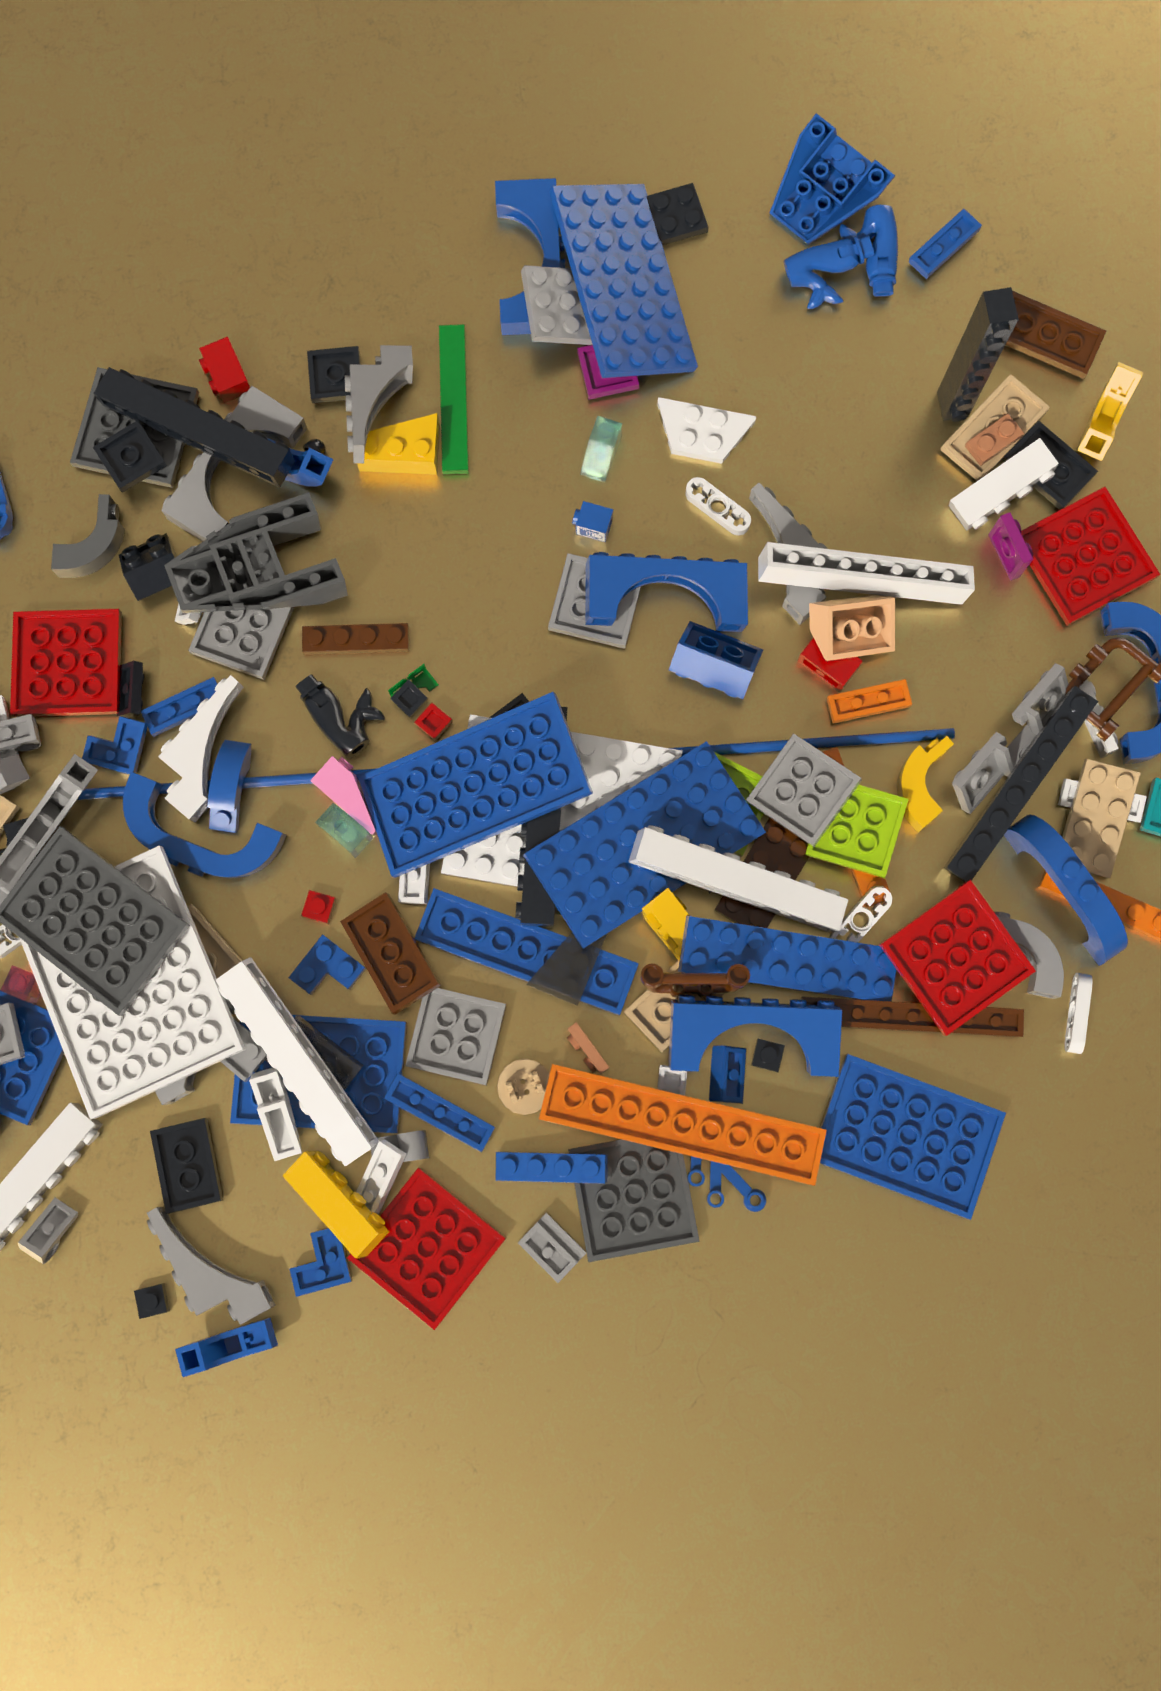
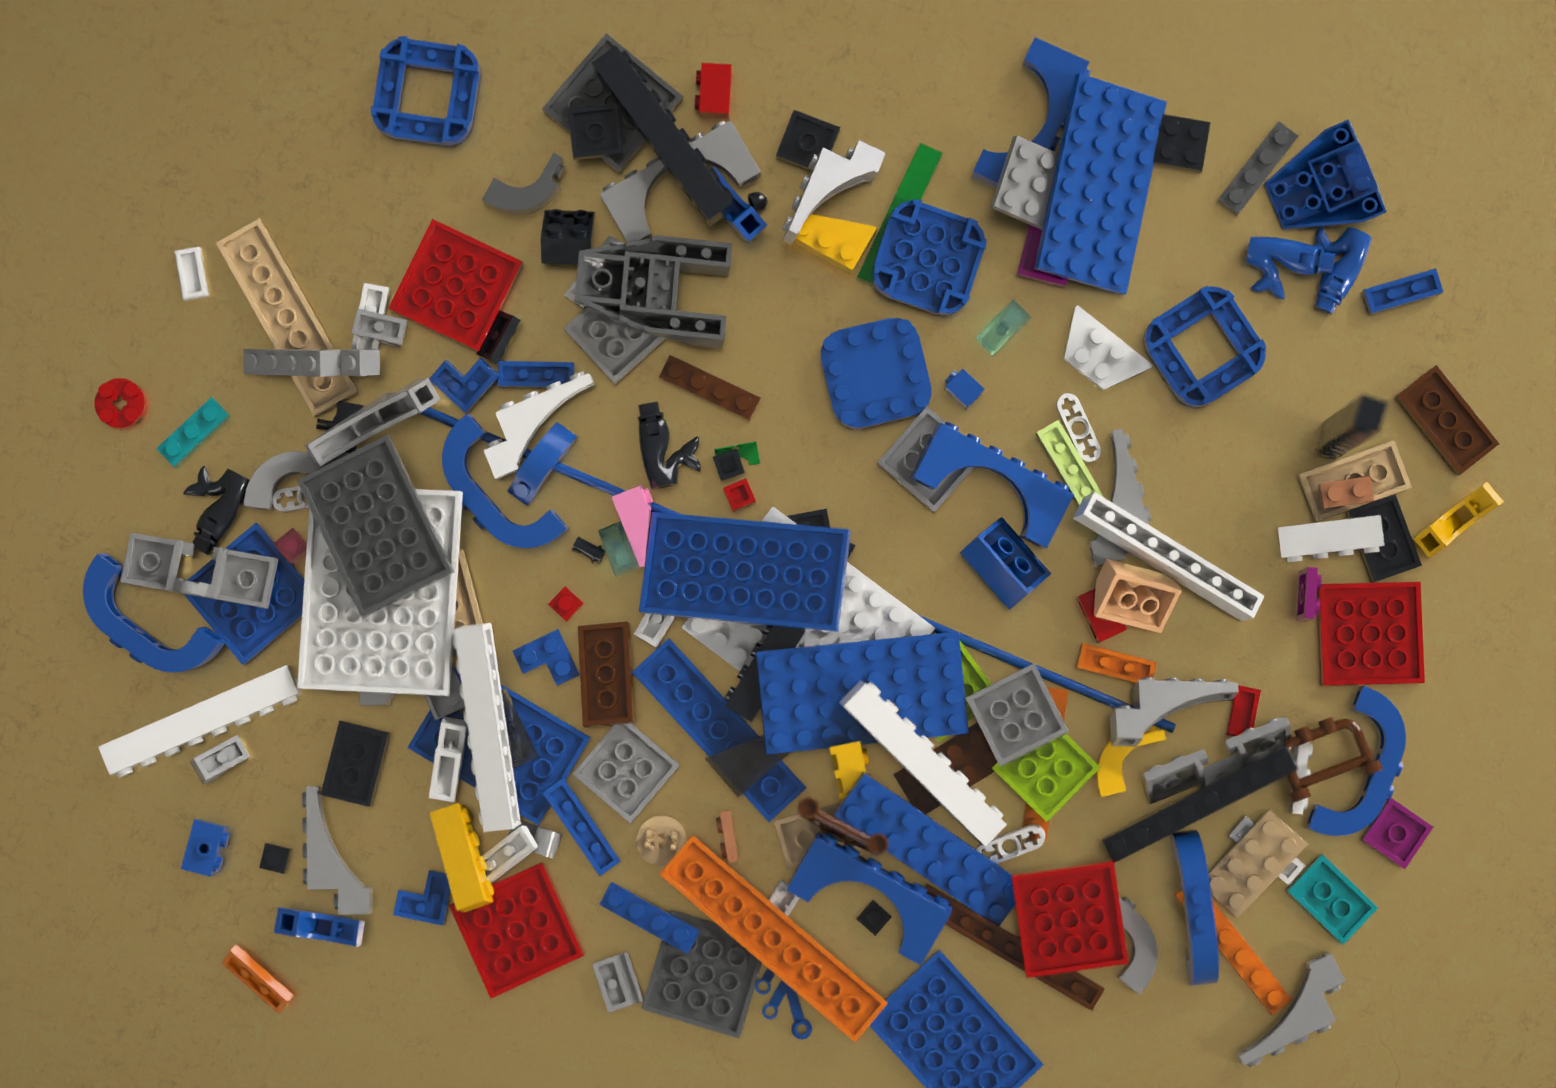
camera: 25 degrees right, 5 degrees up
blue slope [709,1046,747,1104] -> none
white beam [1065,973,1093,1054] -> none
none -> blue brick [181,819,230,877]
none -> orange plate [221,945,293,1014]
none -> black pin [572,536,606,564]
none -> blue plate [821,318,931,430]
none -> blue plate [871,199,987,316]
none -> yellowish green plate [1036,420,1105,506]
none -> light grey arch [1109,677,1239,747]
none -> blue plate [1143,286,1266,408]
none -> dark grey plate [1217,121,1298,216]
none -> red tile [1225,685,1261,737]

